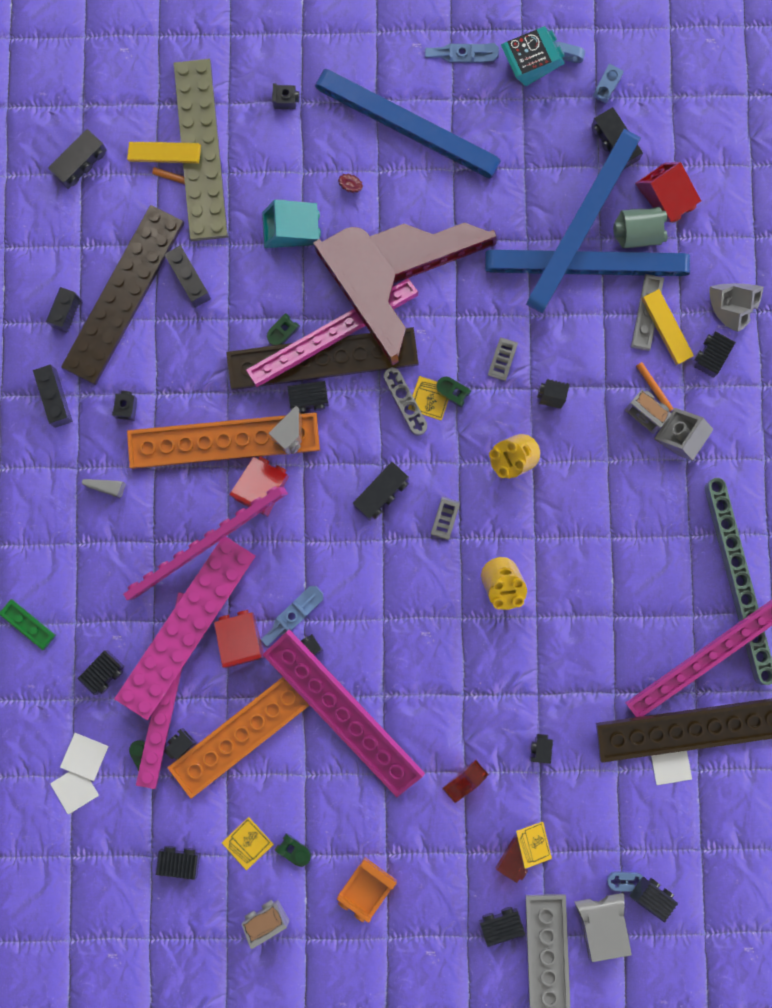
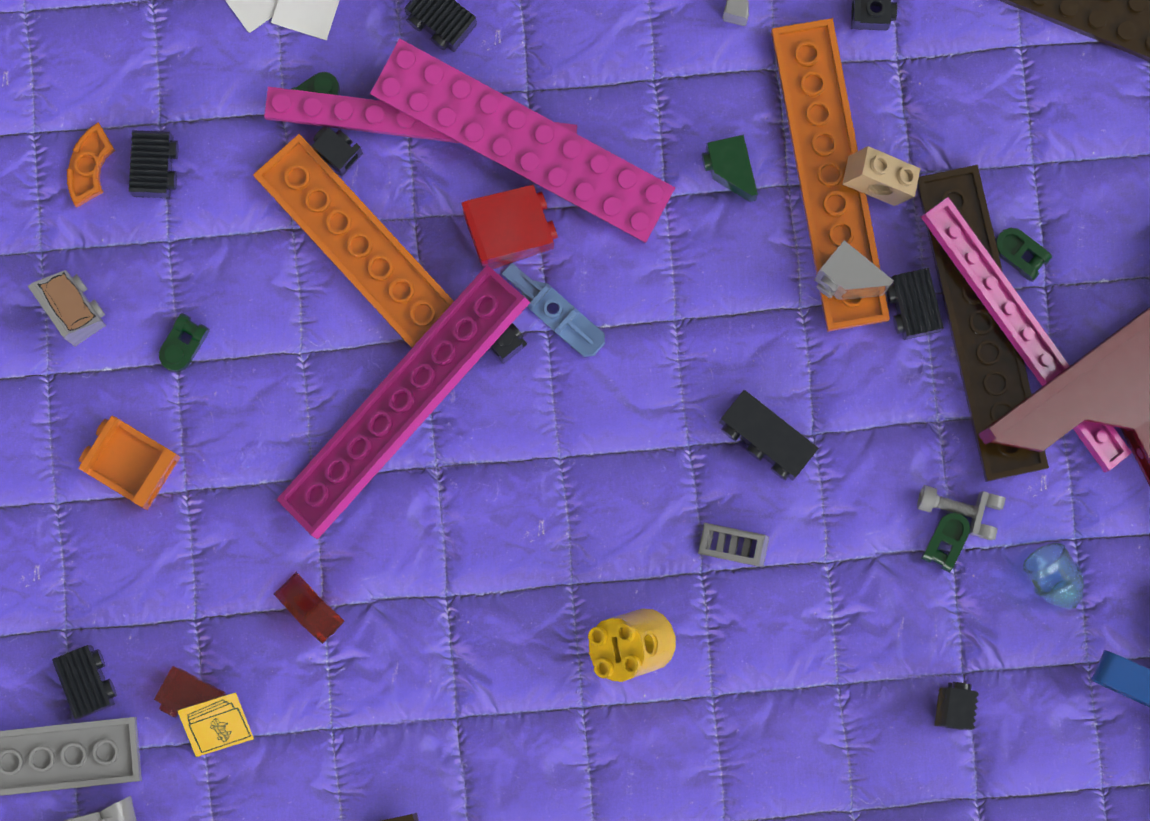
camera: 80 degrees right, 0 degrees up
dark pink plate [123,486,288,600] -> none
black brick [164,245,211,308] -> none
yellow sticker [221,817,274,870] -> none
slope [230,457,289,517] -> none
light grey beam [384,368,427,436] -> none
yellow sticker [408,376,449,420] -> none
light grey slope [488,337,518,381] -> none
yellow cylinder [489,434,540,479] -> none
black brick [529,734,553,764] -> none
none -> orange tile [67,122,115,208]
none -> dark green slope [702,134,758,202]
none -> tan brick [843,146,921,206]
none -> light grey bar [917,485,1006,541]
none -> clear light blue helmet [1023,543,1084,609]

